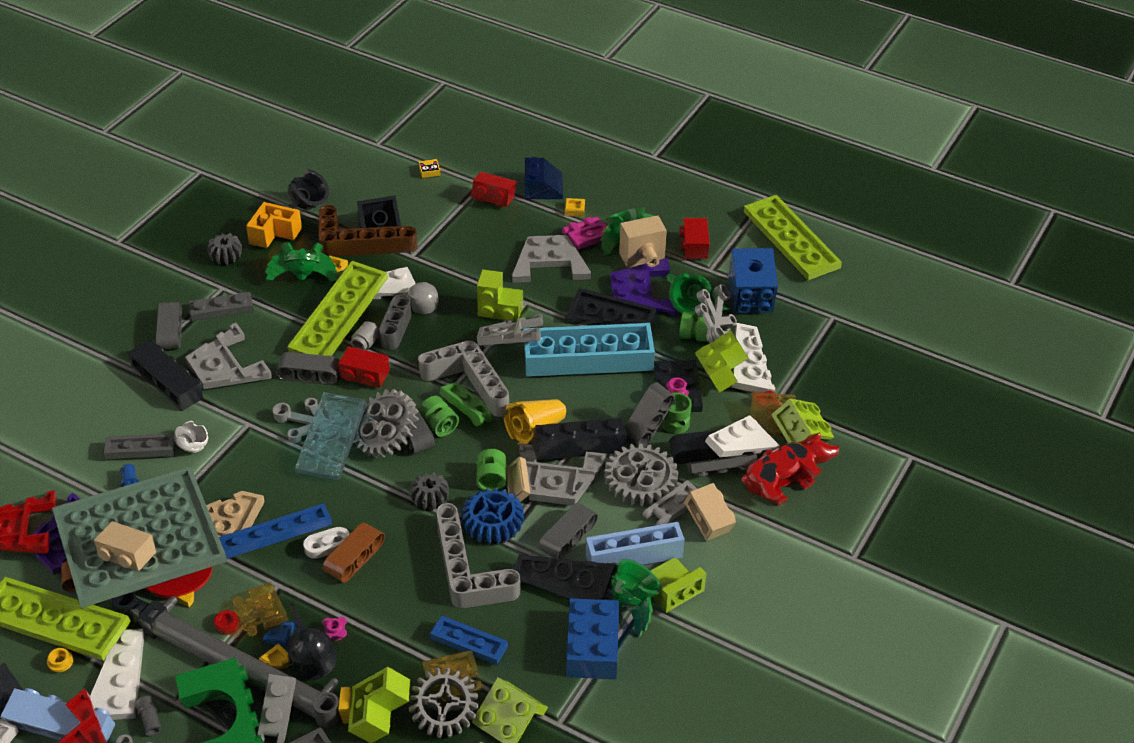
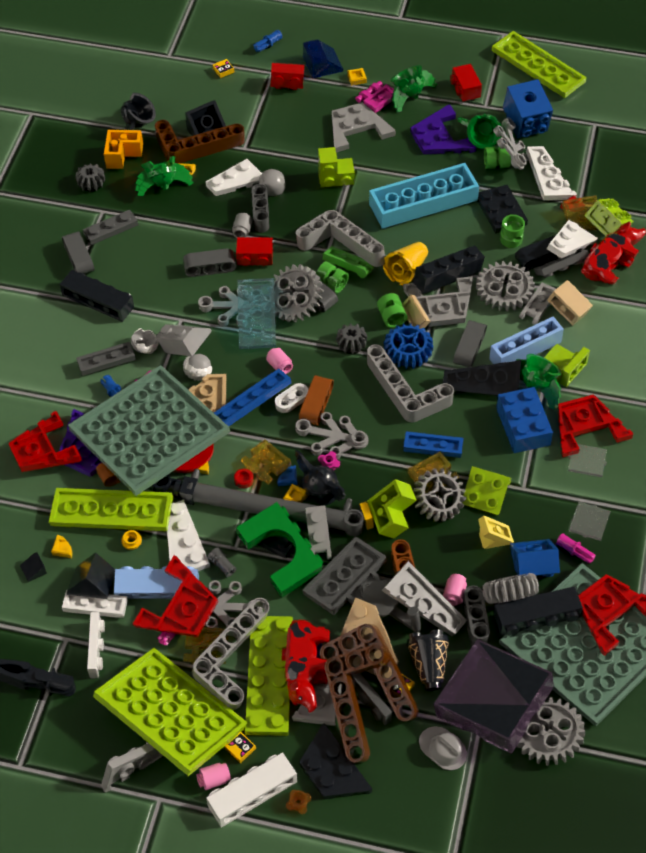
camera: 15 degrees left, 10 degrees up
tan brick [94,521,156,571] -> none
light grey wing [185,323,272,389] -> none
lime plate [287,261,388,356] -> none
light grey wing [477,313,543,347] -> none
black wing [565,288,657,326] -> none
tan brick [619,216,667,268] -> none
dark grey beam [625,382,675,447] -> none
dark pink plate [666,378,689,396] -> none
lime brick [695,330,749,393] -> none
none -> light grey slope [156,324,212,357]
none -> hair [183,354,212,381]
none -> blue axle [253,30,282,52]
none -> bright pink brick [266,348,293,374]
none -> light grey plant [295,412,369,459]
none -> red wing [558,394,633,457]
none -> clear piece [568,444,607,477]

